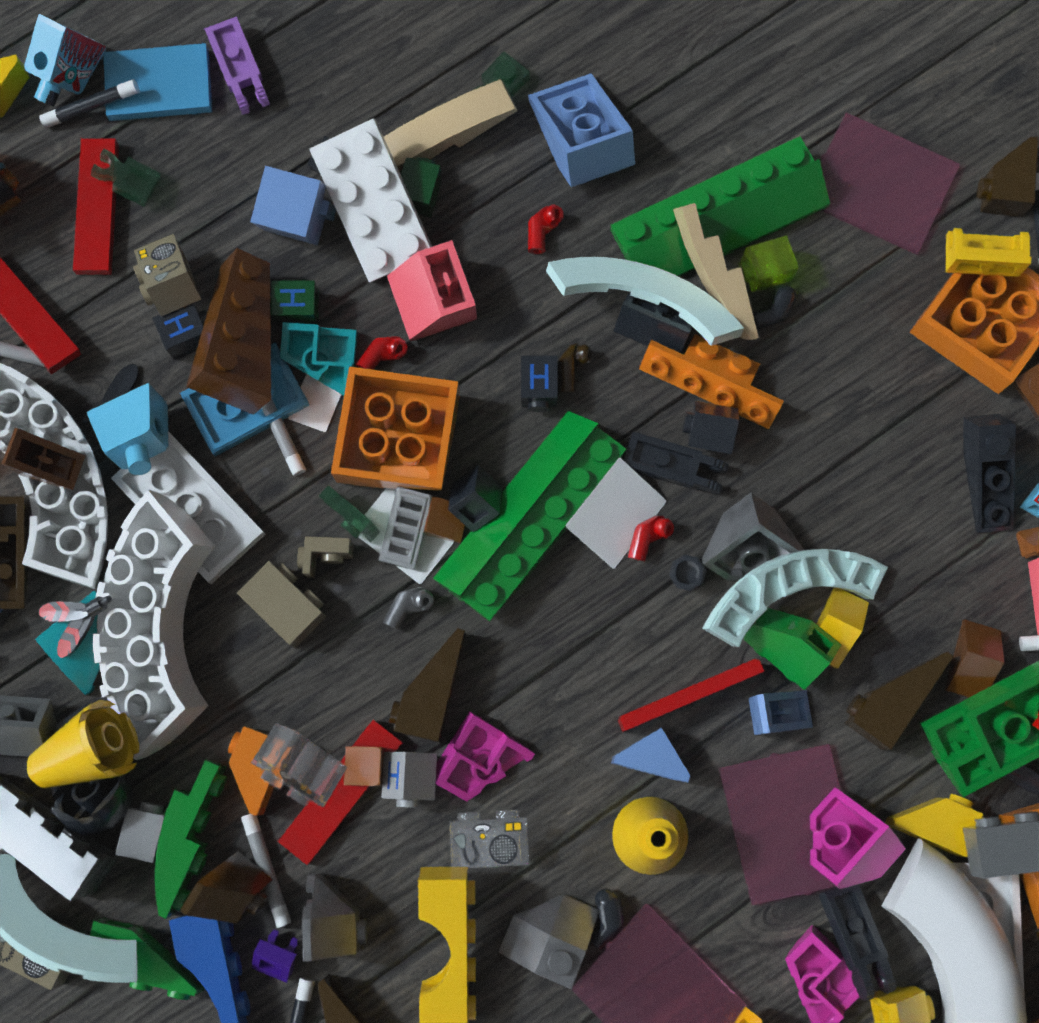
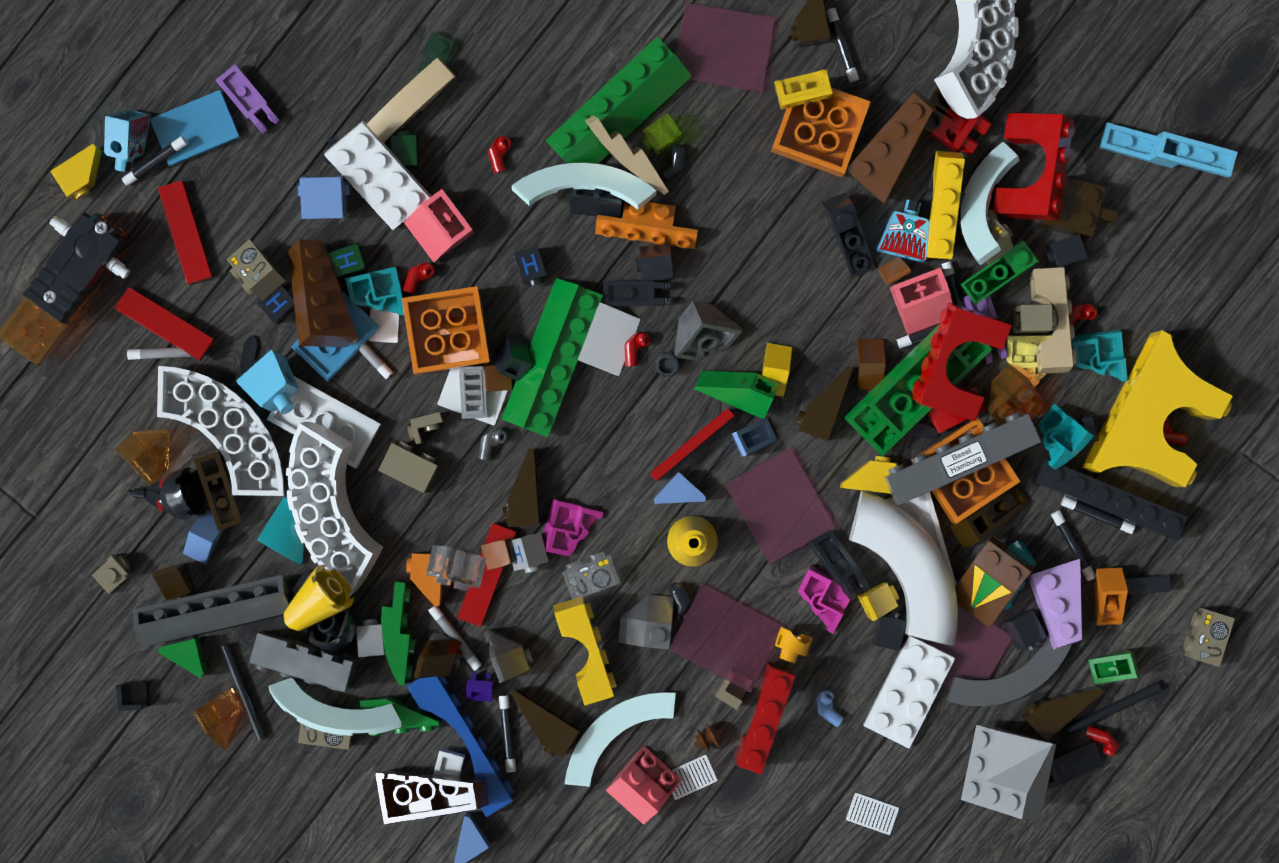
camera: 20 degrees left, 10 degrees up
reddish brown slope [2,428,86,490] -> none
piece [39,596,112,658] -> none
clear green plate [91,149,161,207] -> none
clear green plate [319,485,380,543] -> none
medium blue slope [528,74,635,187] -> none
dark brown arm [557,343,591,392] -> none
light aqua tile [702,549,888,647] -> none
dark pink slope [810,787,906,889] -> none

